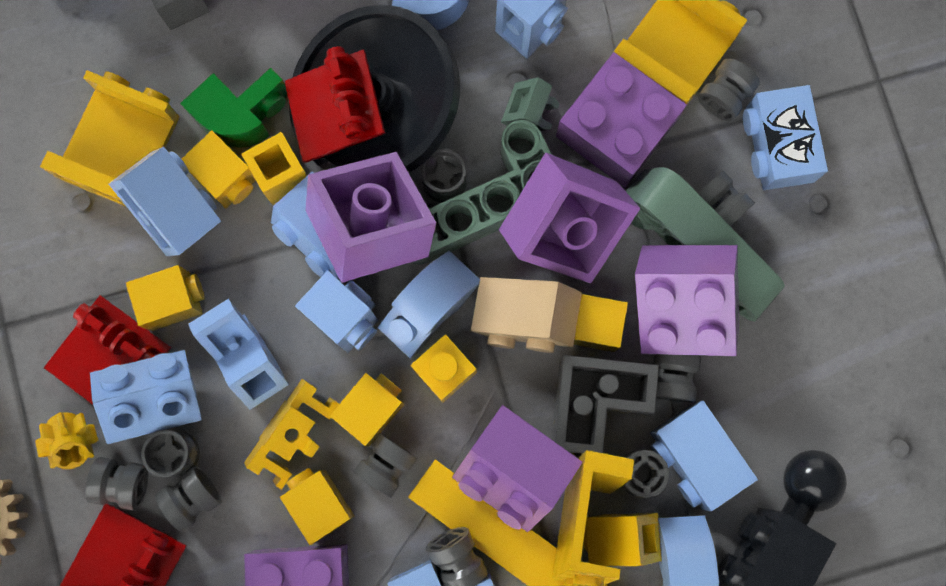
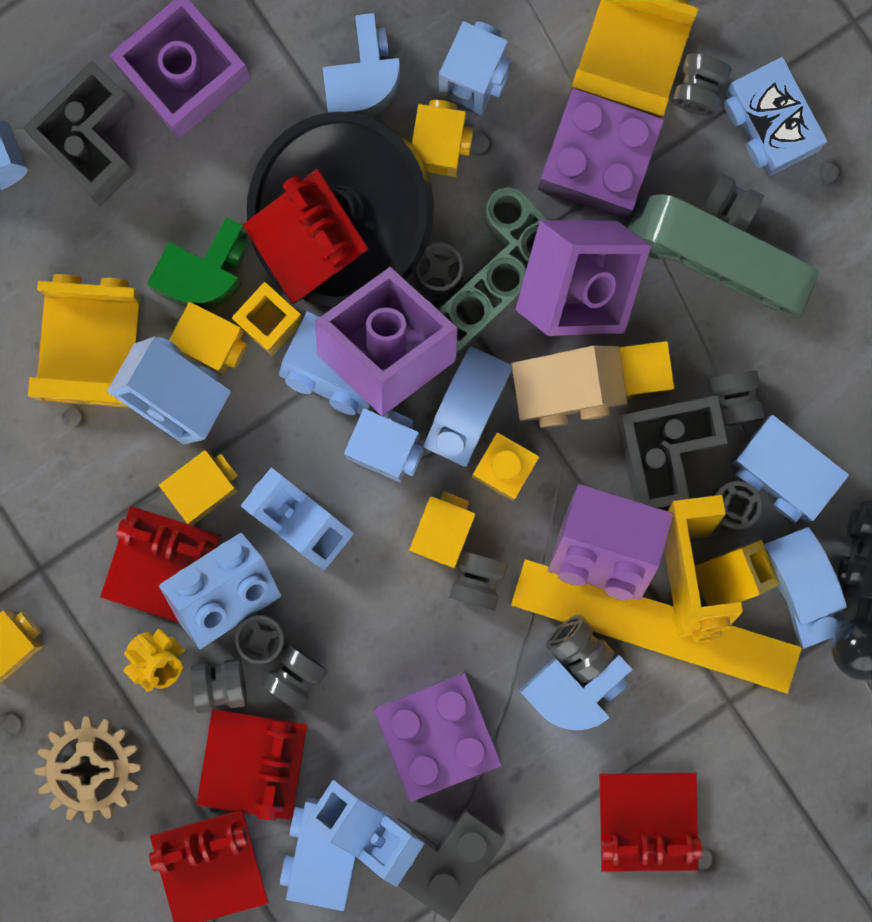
camera: 15 degrees left, 5 degrees up
yellow piece [244,378,339,490] -> none
yellow brick [280,468,355,545] -> none
sand green tile [501,77,559,131] -> none
medium lavender brick [635,245,739,356] -> none
none -> yellow brick [412,100,474,177]

